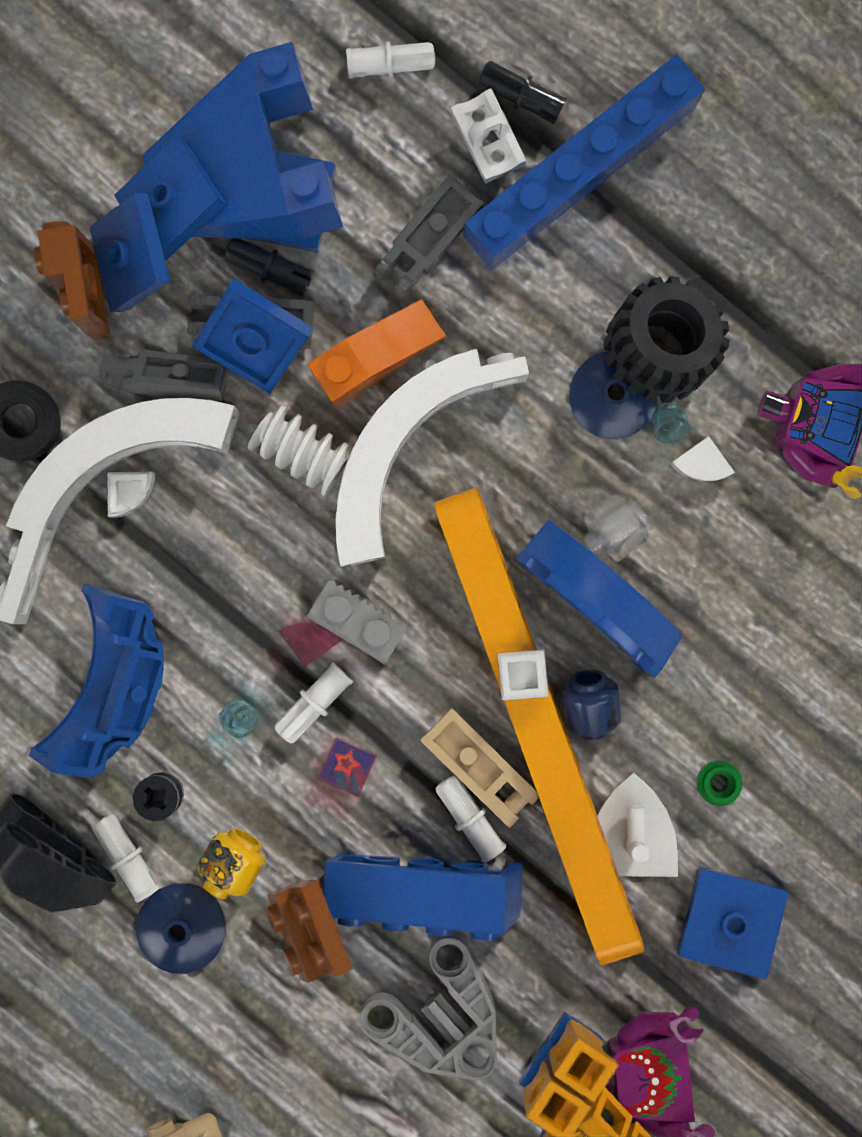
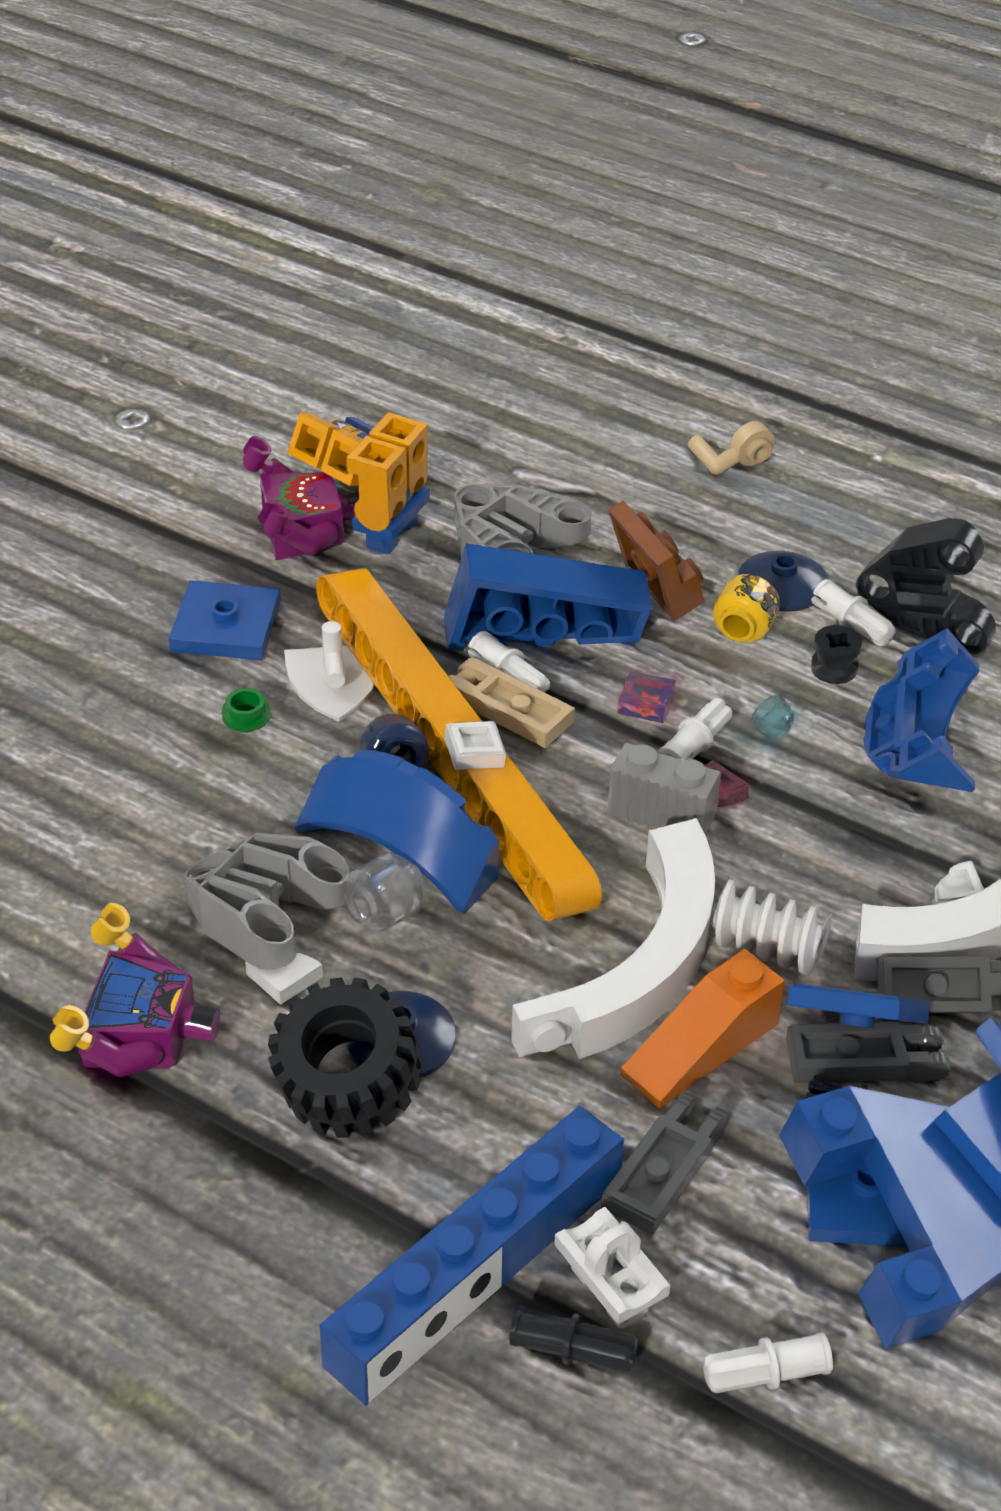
camera: 175 degrees right, 45 degrees down
none -> light grey connector [184,833,351,970]

